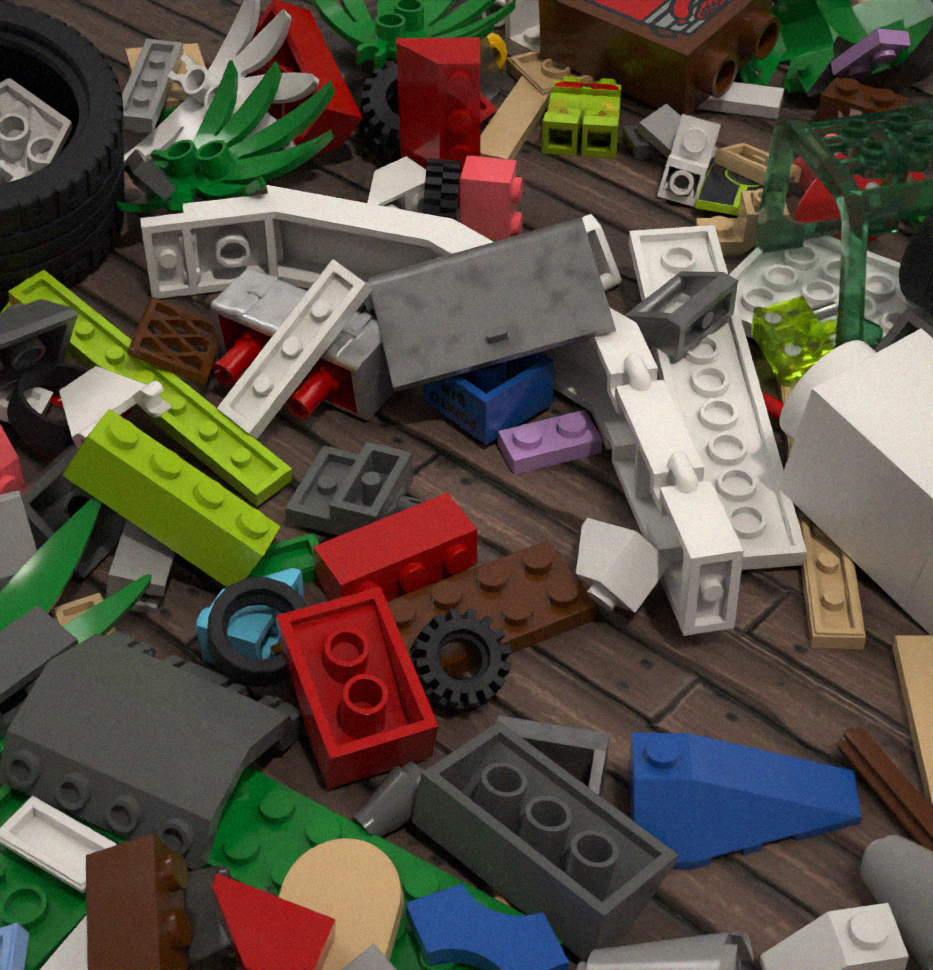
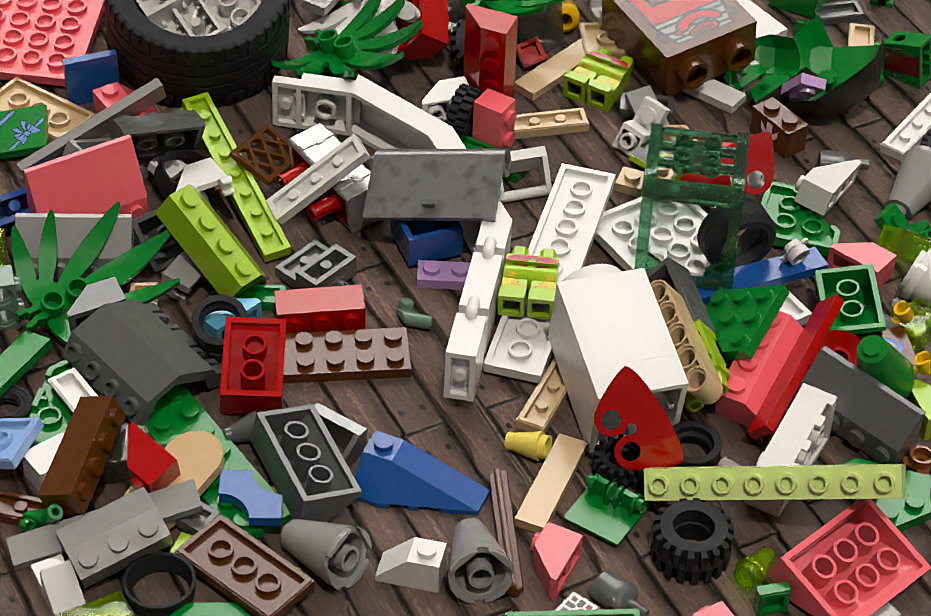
camera: 20 degrees right, 0 degrees up
dark grey hinge [124,149,176,201] -> none
black tyre [409,608,512,714] -> none
white slope [576,518,671,613] -> none
flat silver tile [624,271,738,360] -> none
clear neon green piece [751,296,858,387] -> none
none -> sand green arm [396,298,433,330]
none -> lime hips [498,246,559,320]
none -> light yellow cone [504,431,552,462]
none -> tan tile [514,108,589,139]

